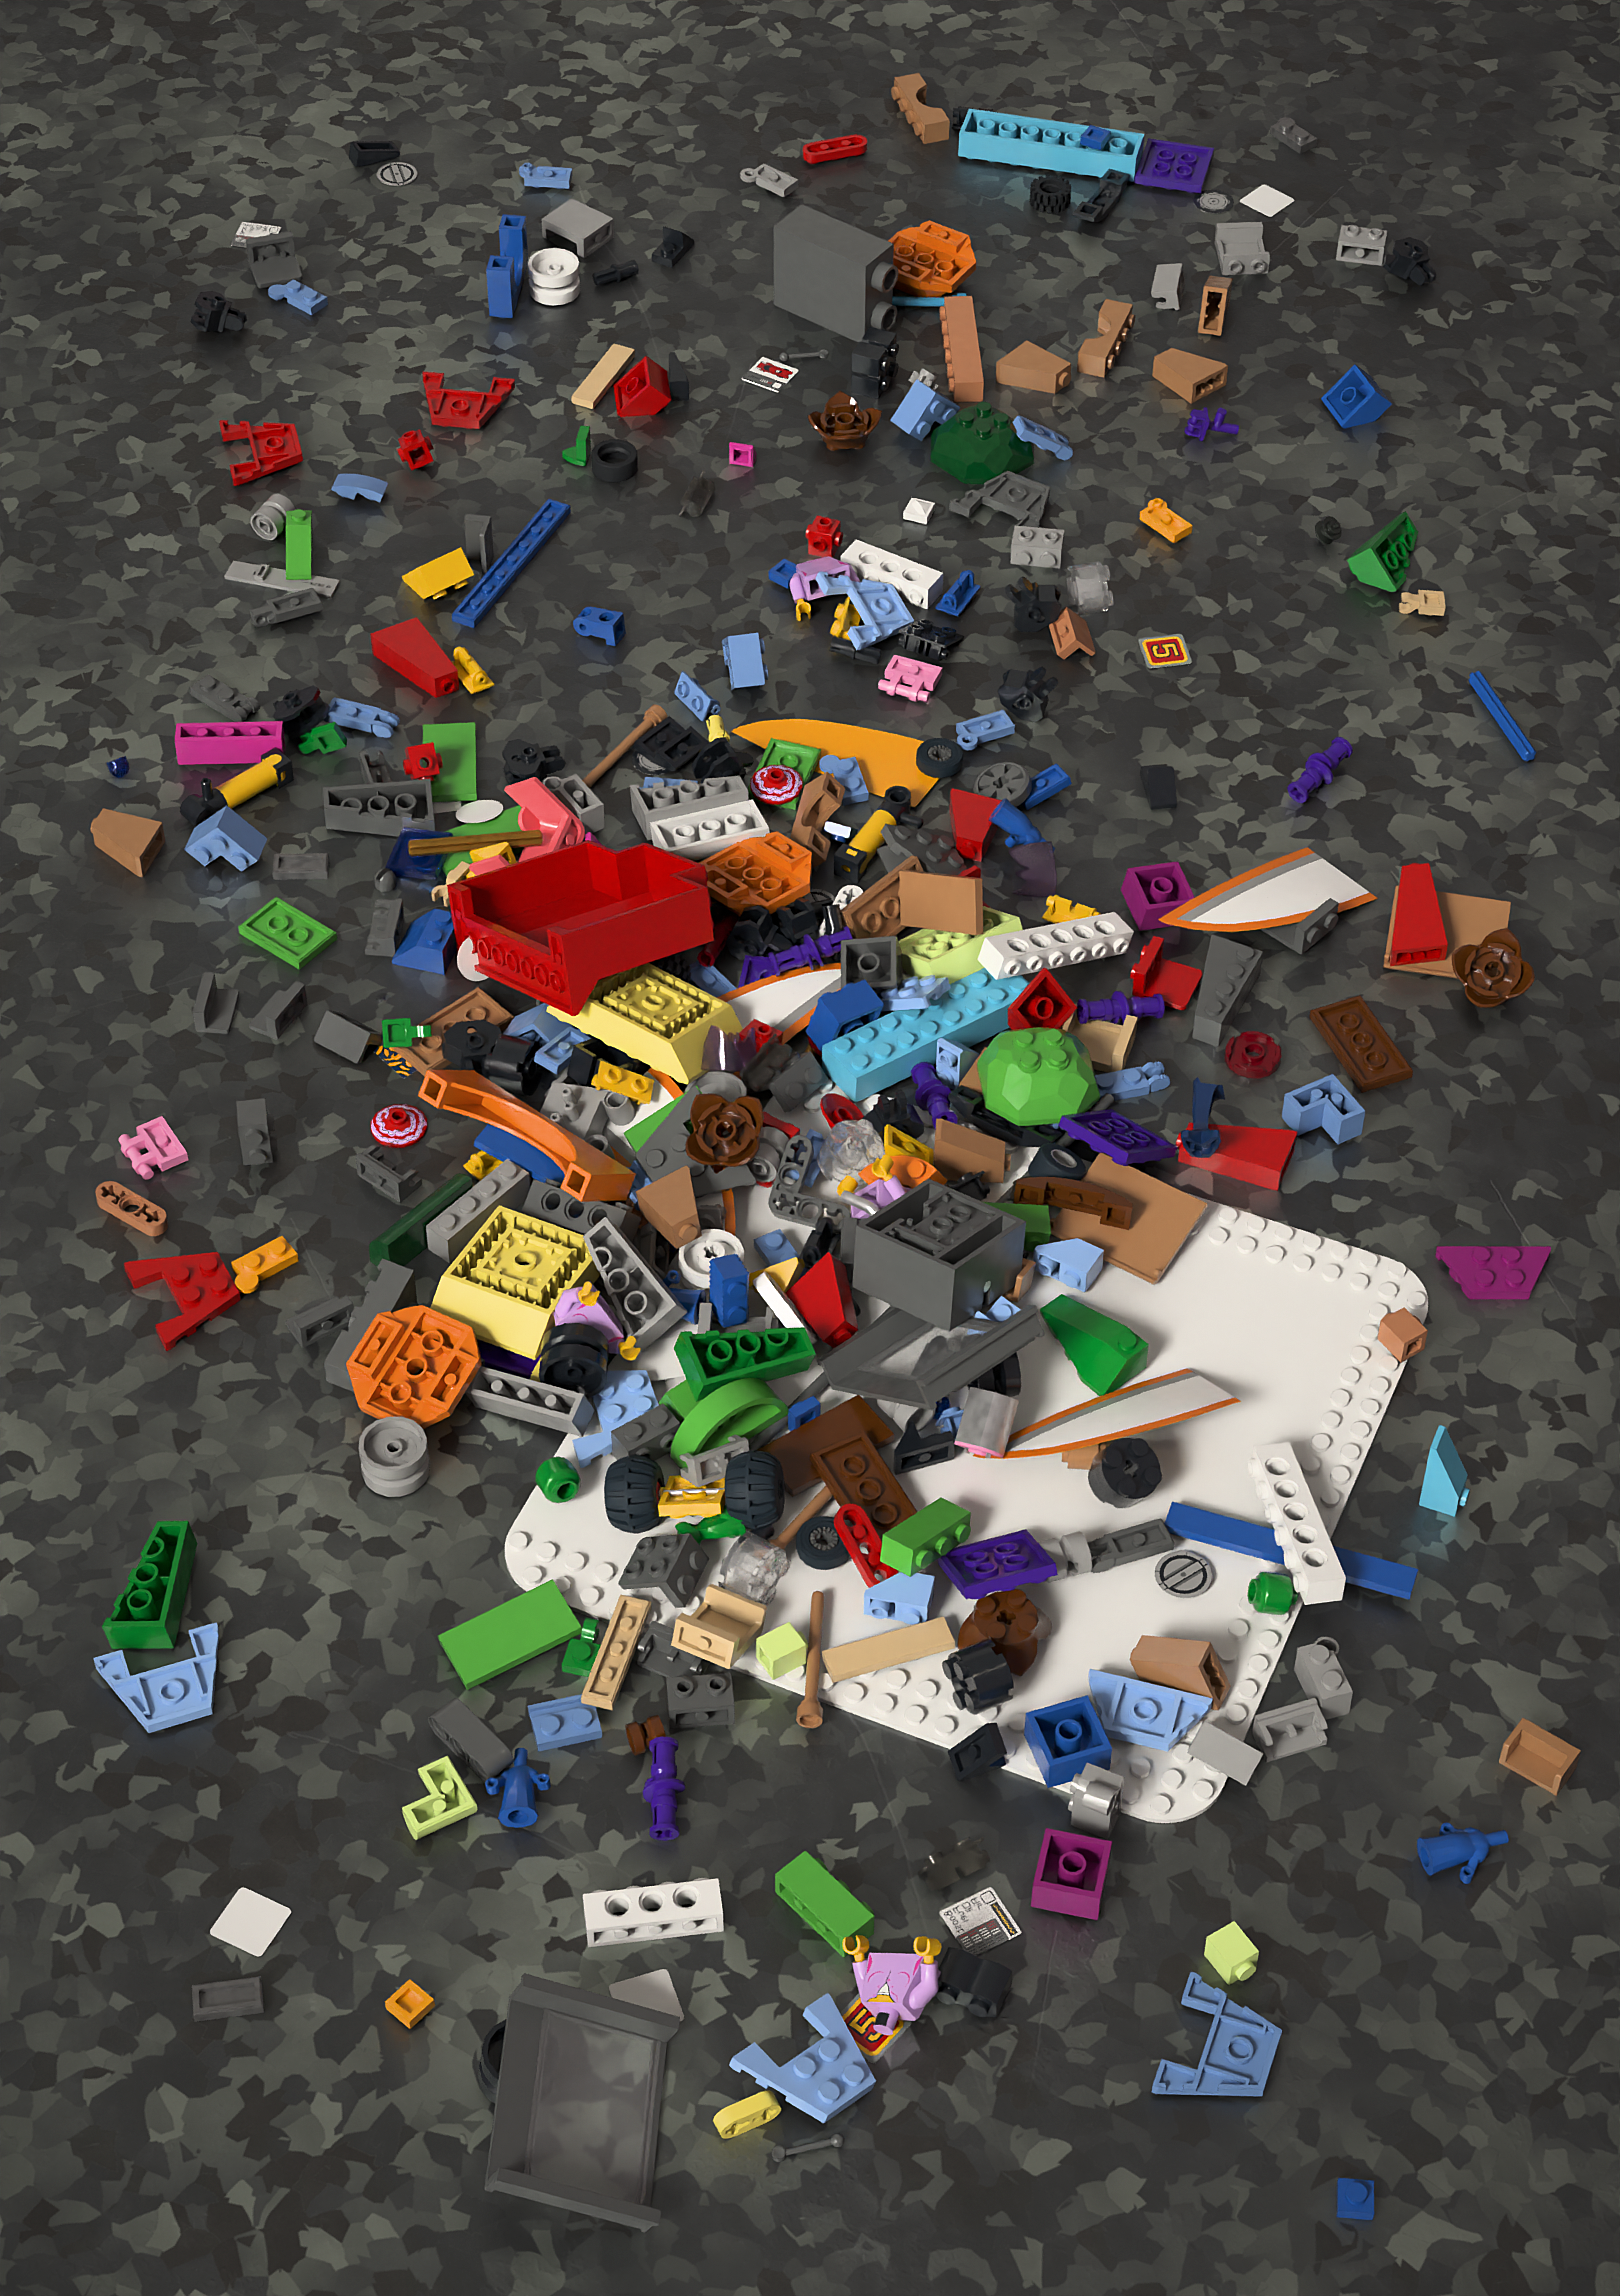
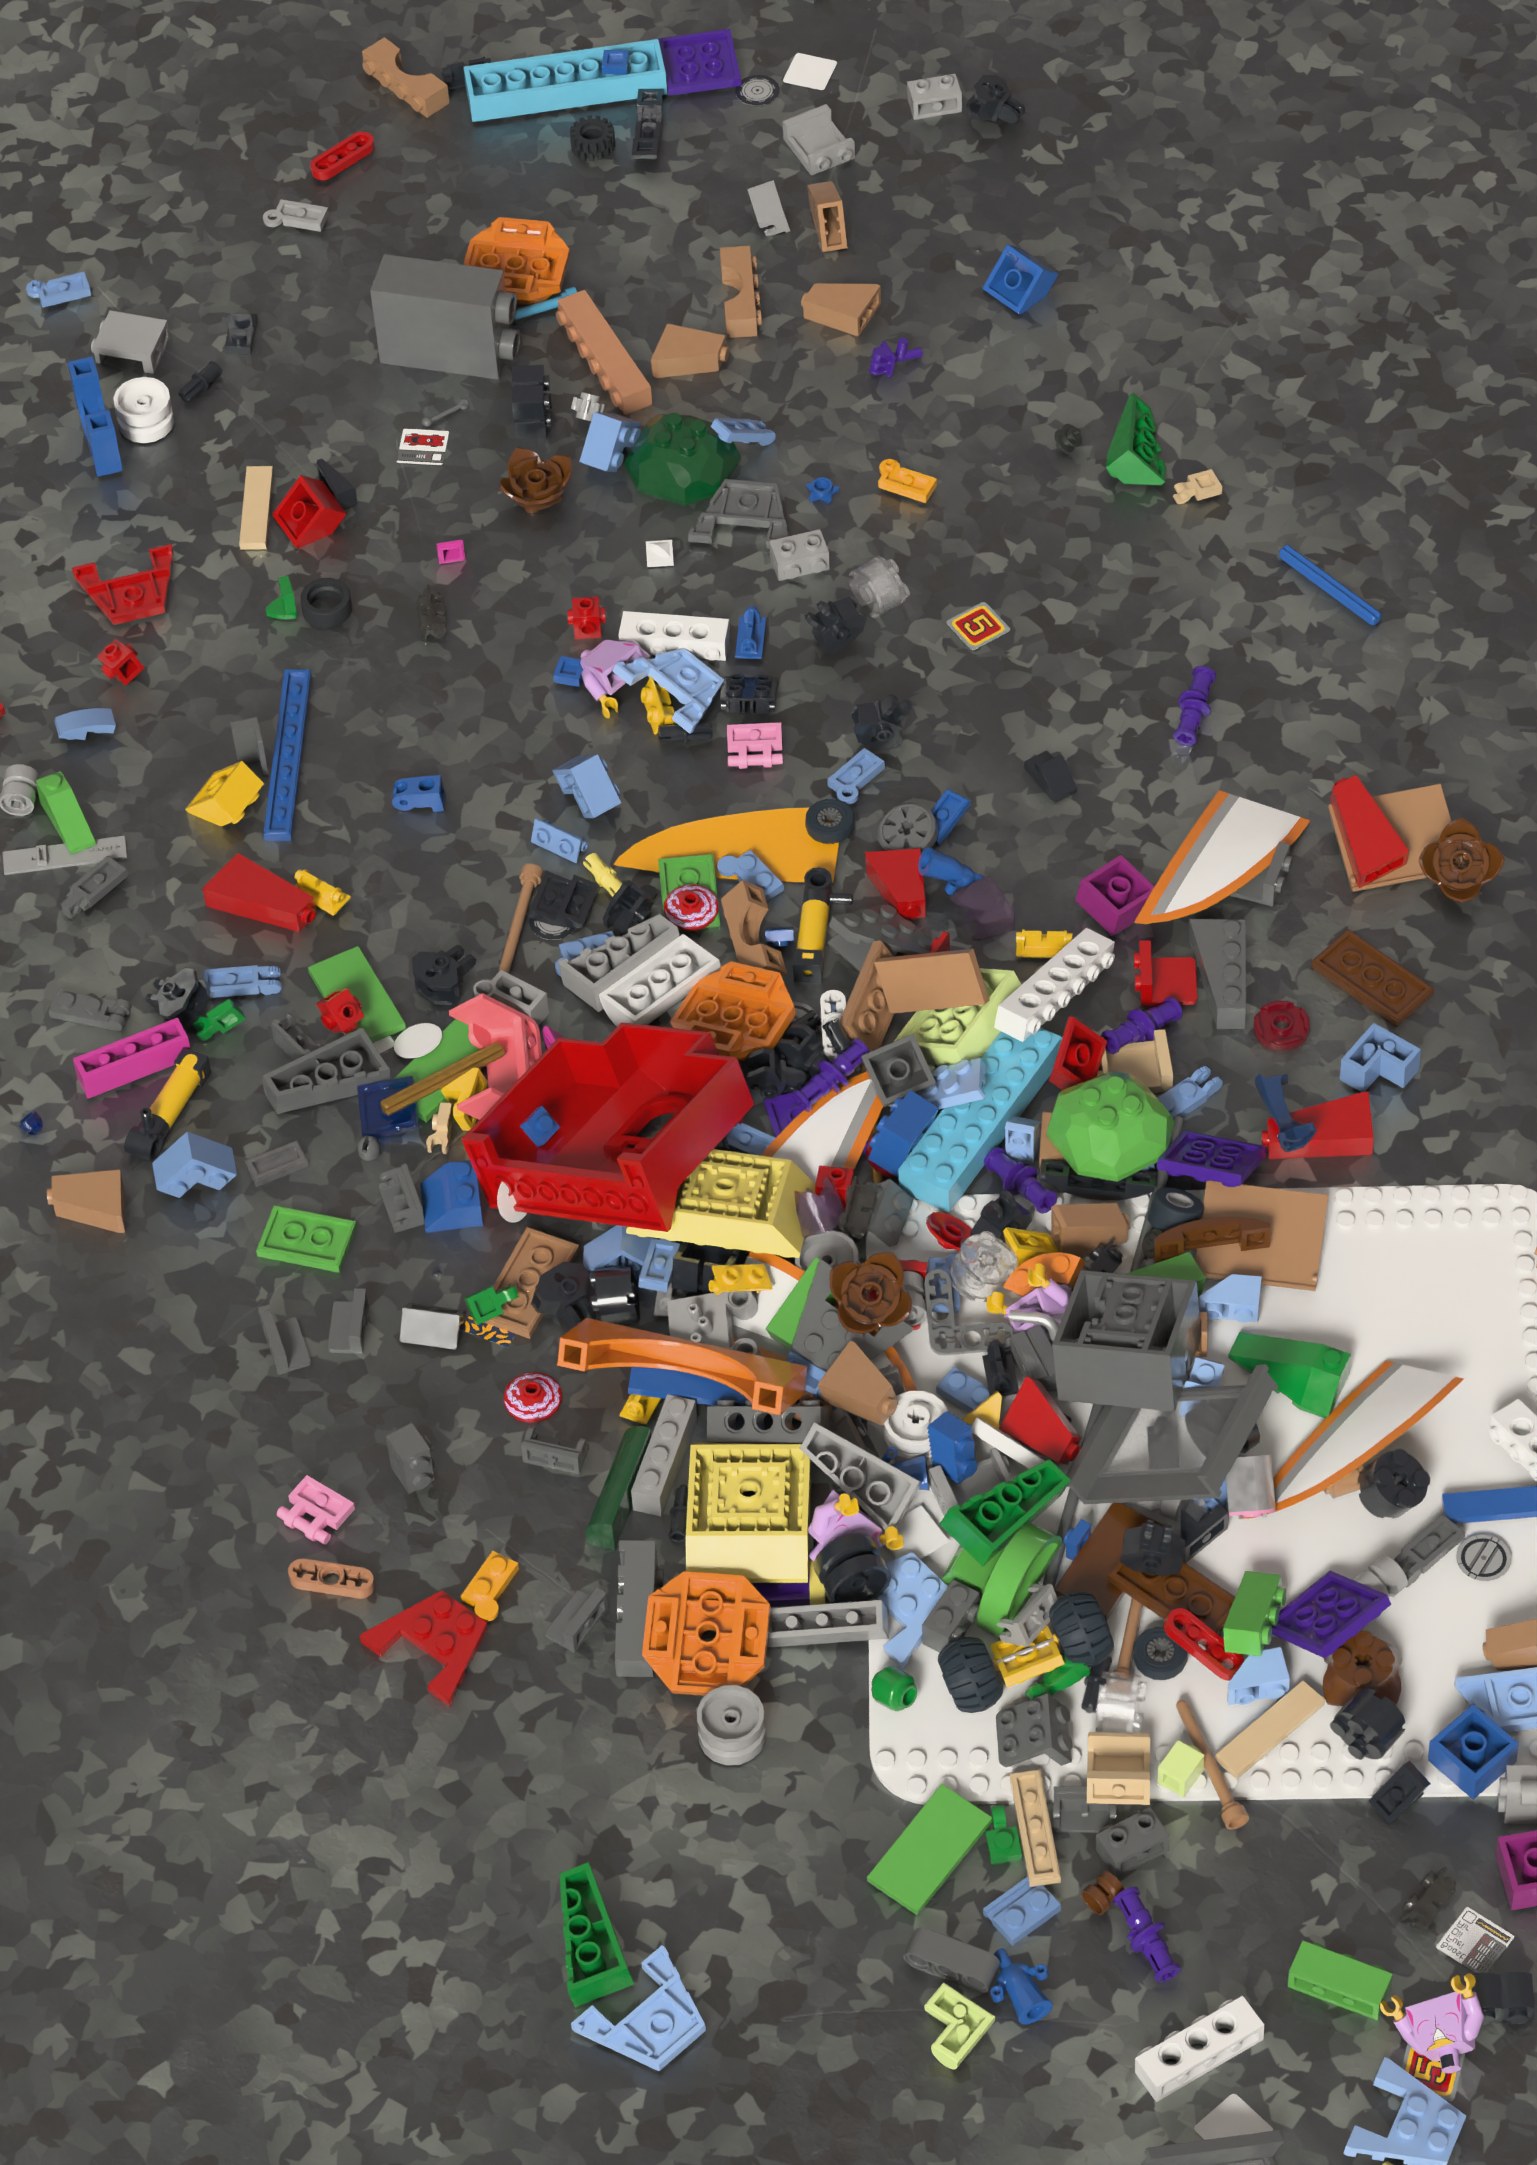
camera: 20 degrees left, 5 degrees up
nougat panel [1049,606,1096,660] -> none
none -> blue plate [520,1106,560,1147]
none -> blue plate [806,477,840,503]
none -> black hinge [1120,1520,1185,1576]

